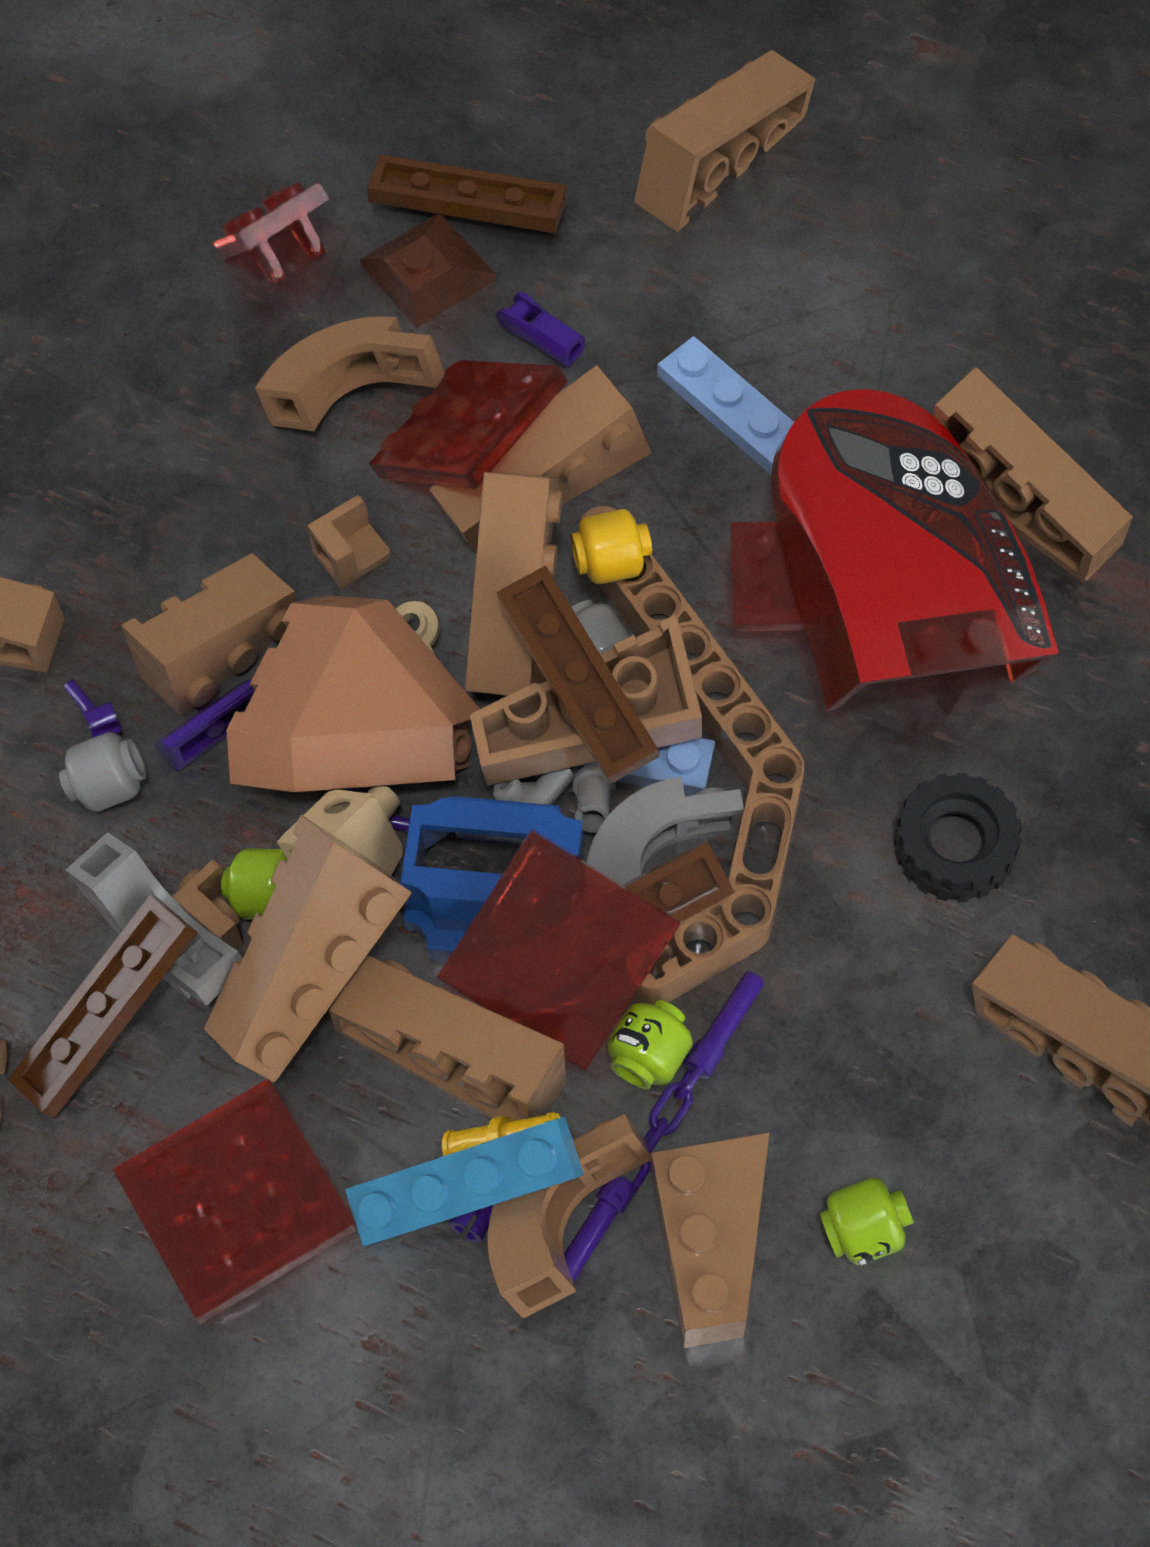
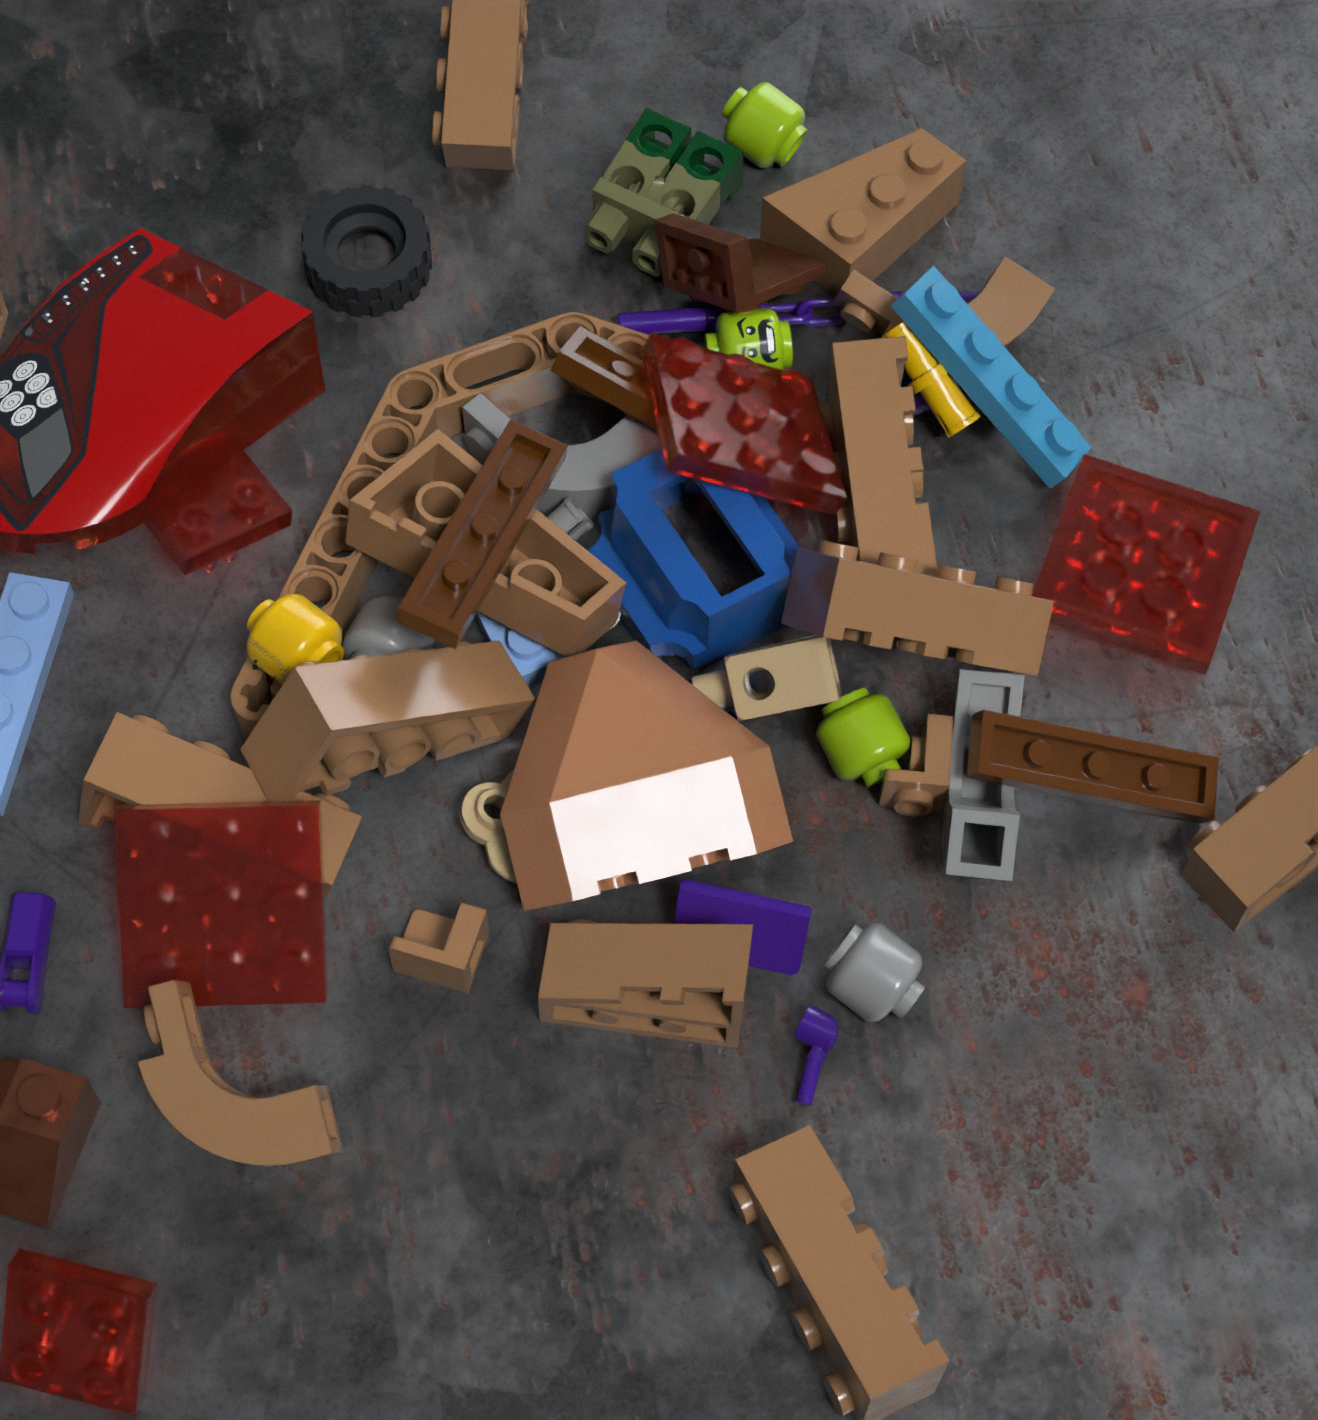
camera: 130 degrees left, 0 degrees up
none -> olive hips [585,107,743,277]
none -> copper bracket [654,213,827,314]

